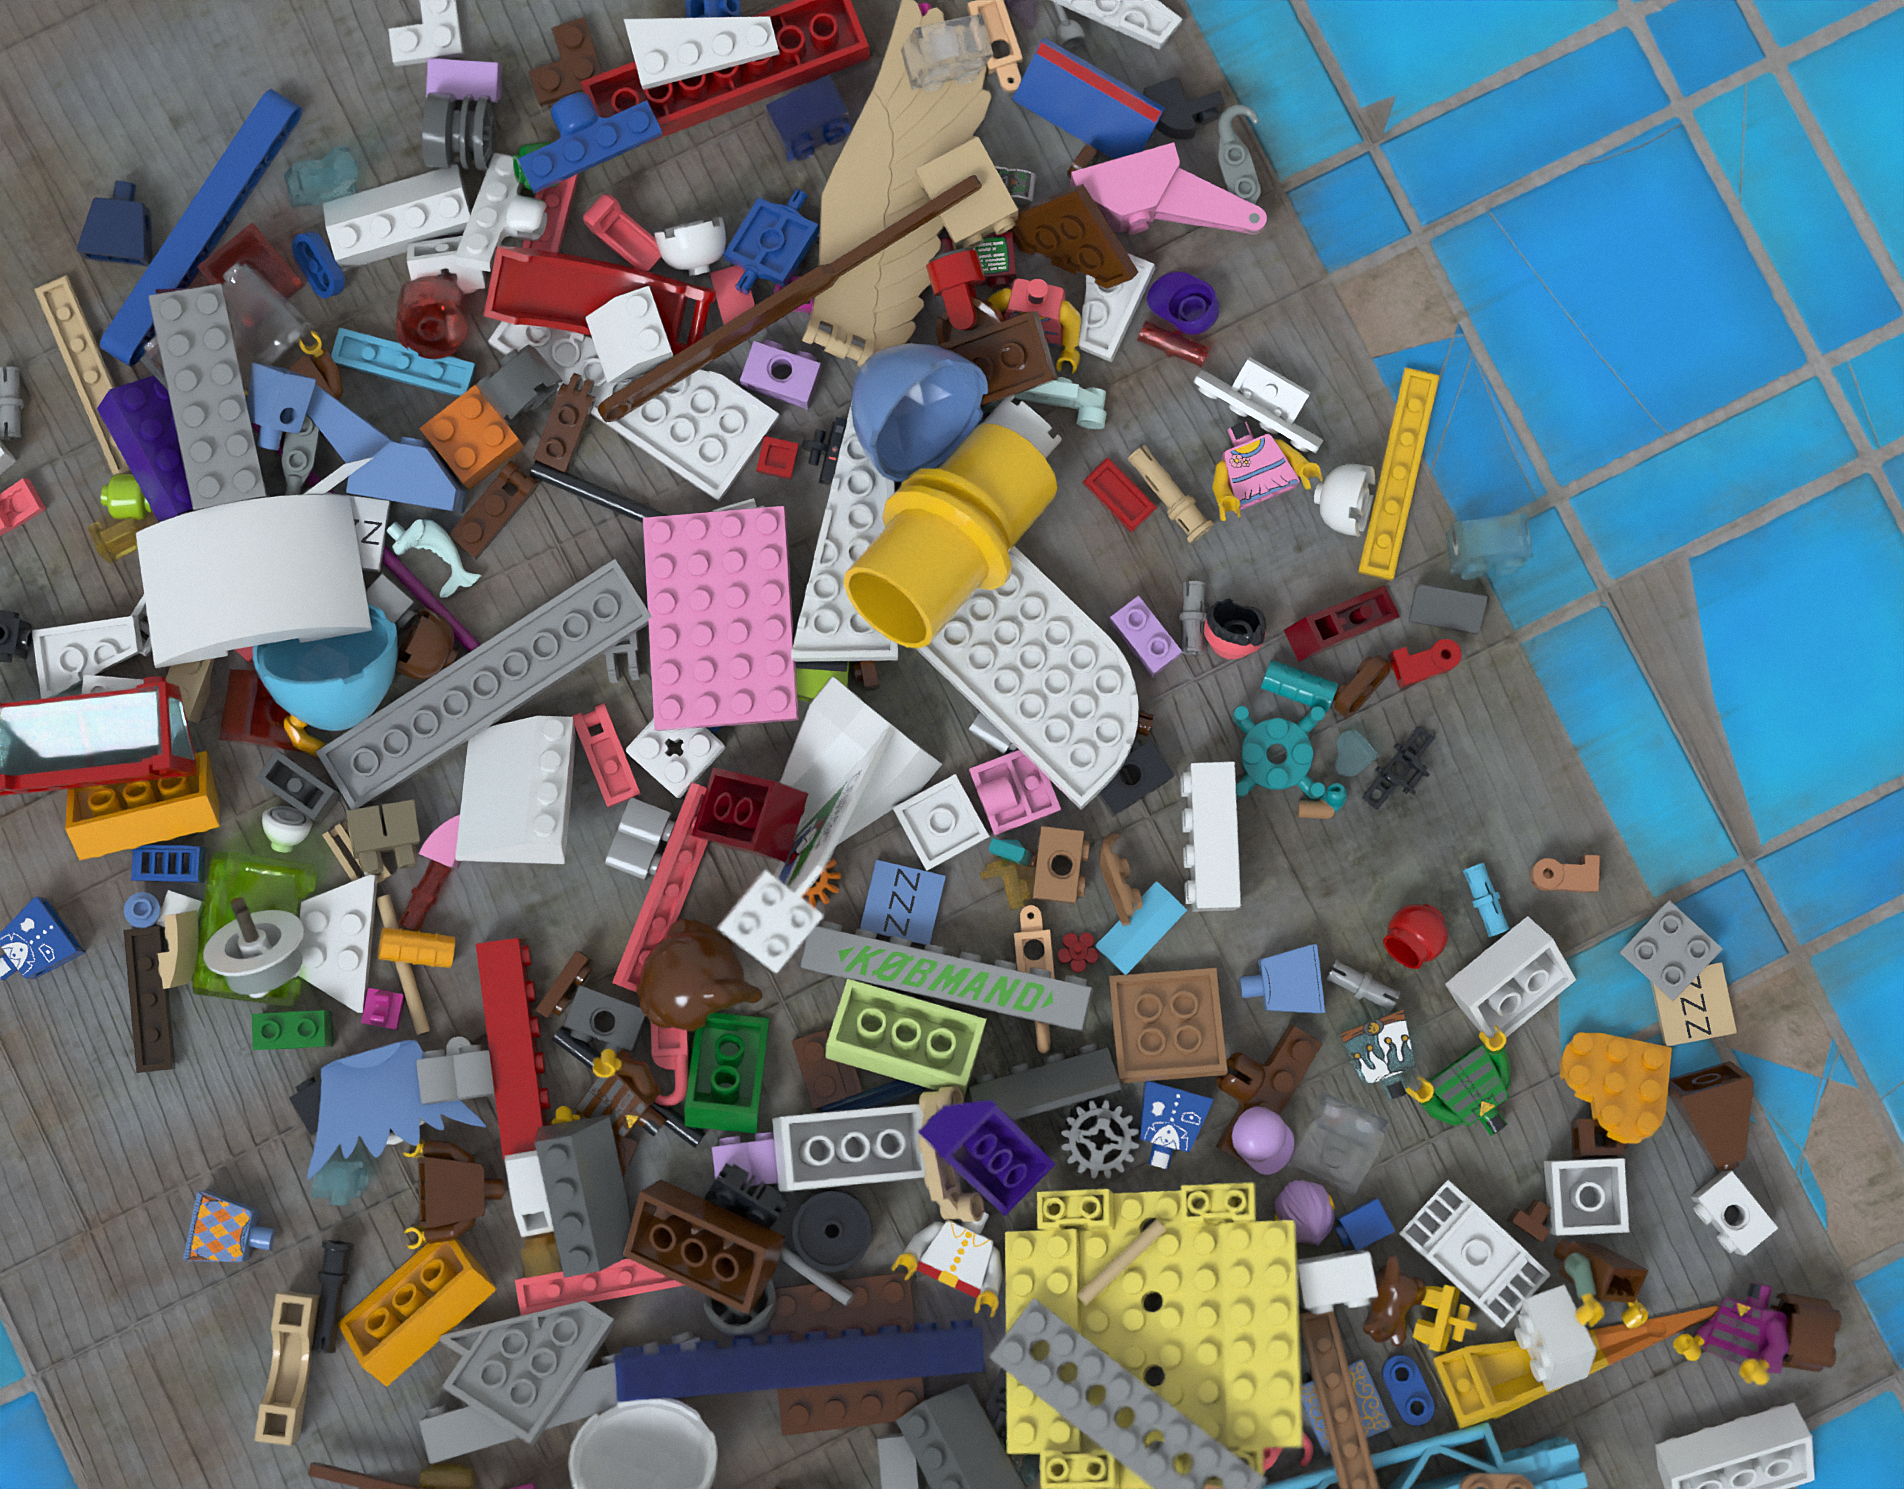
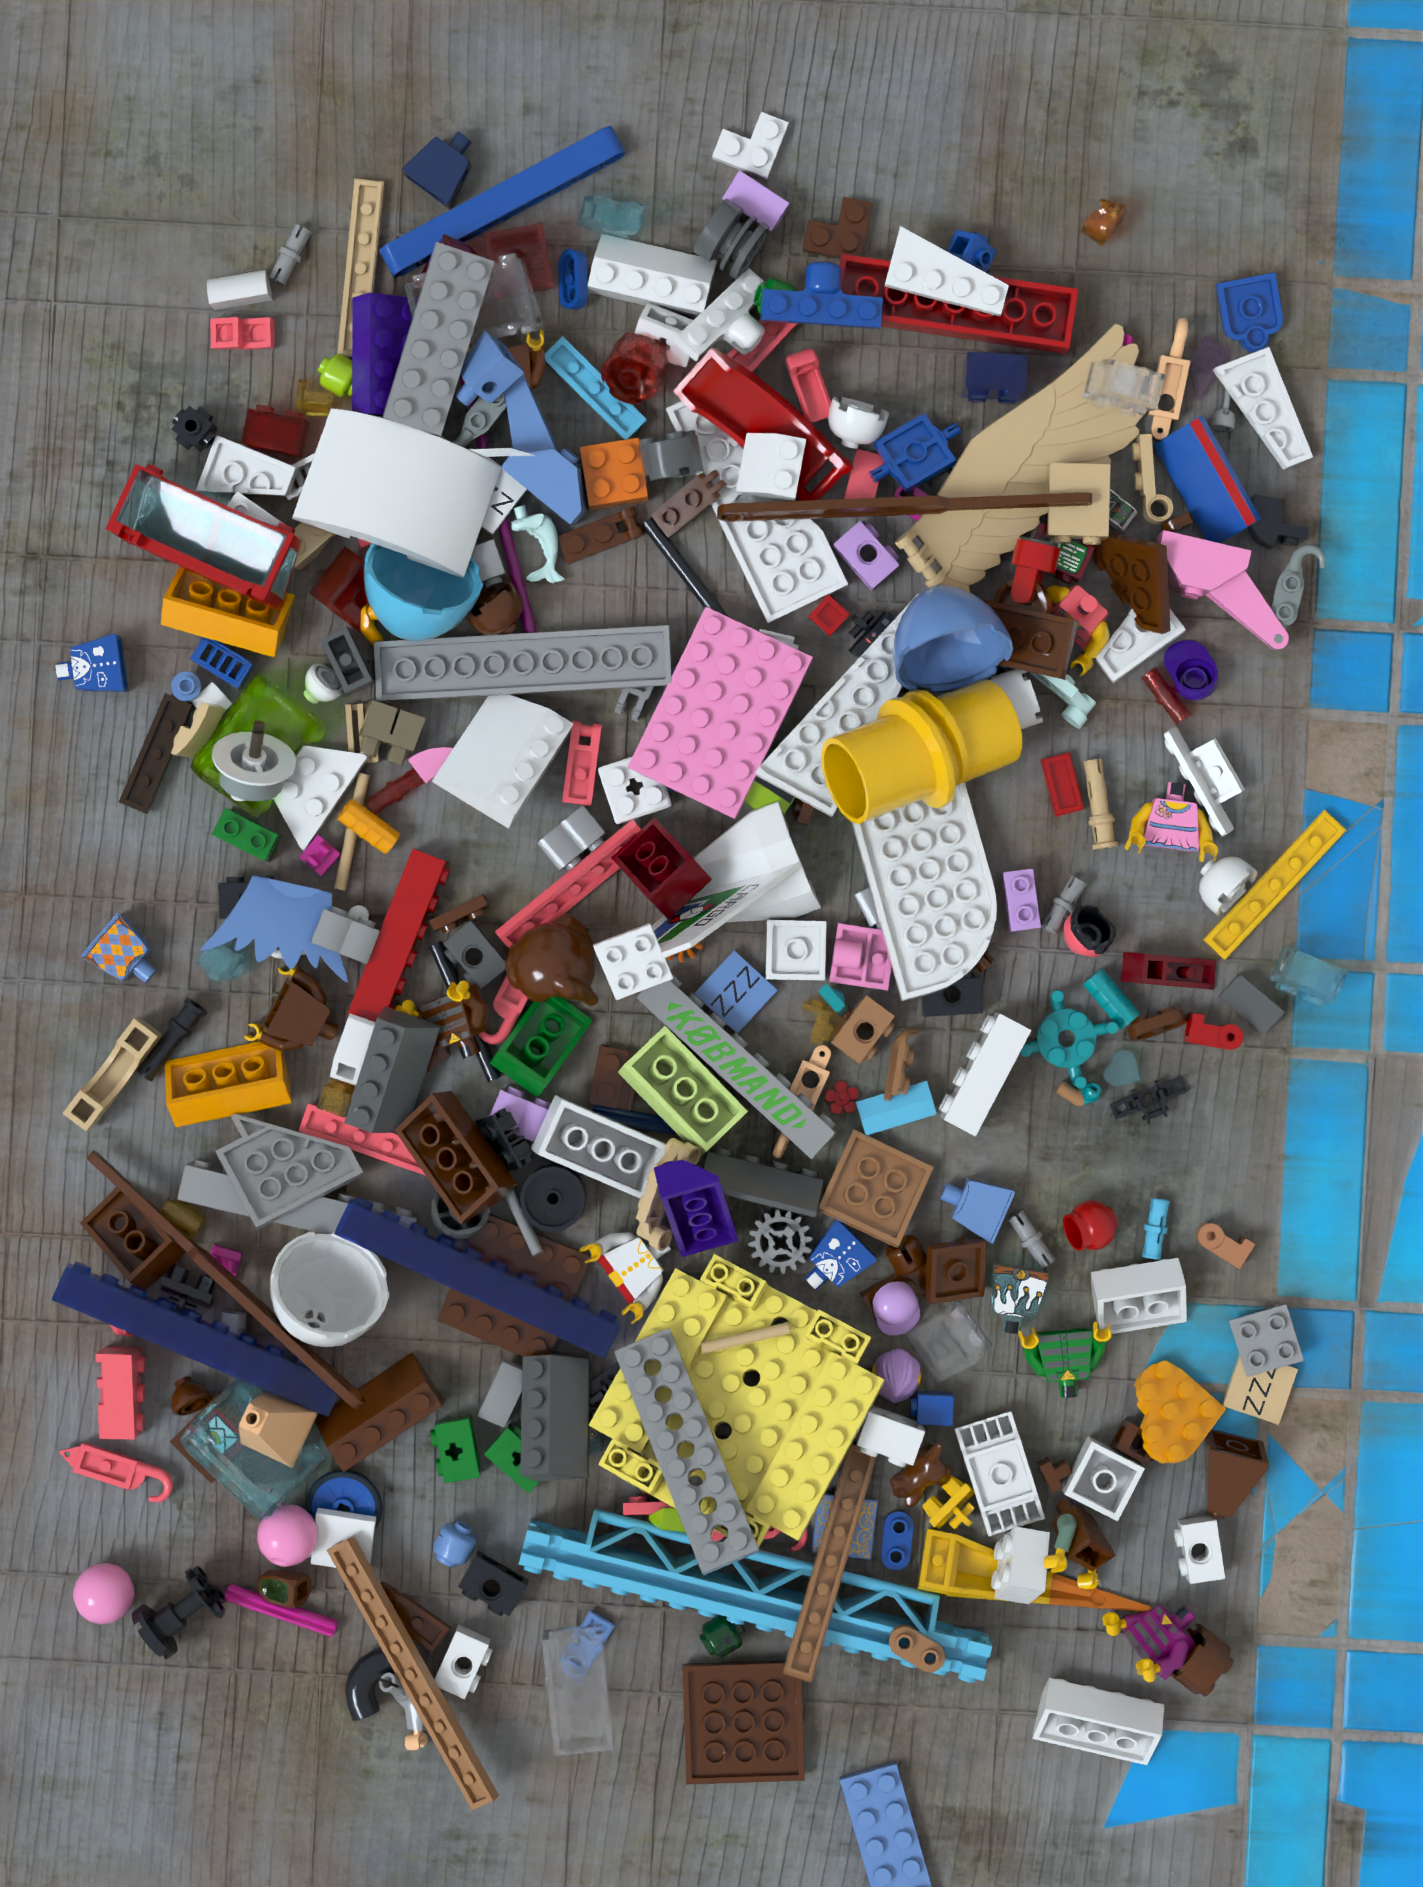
camera: 30 degrees right, 5 degrees up
none -> clear red brick [241,405,309,458]
none -> reddish brown plate [925,1237,986,1305]
none -> tan plate [1132,434,1173,525]

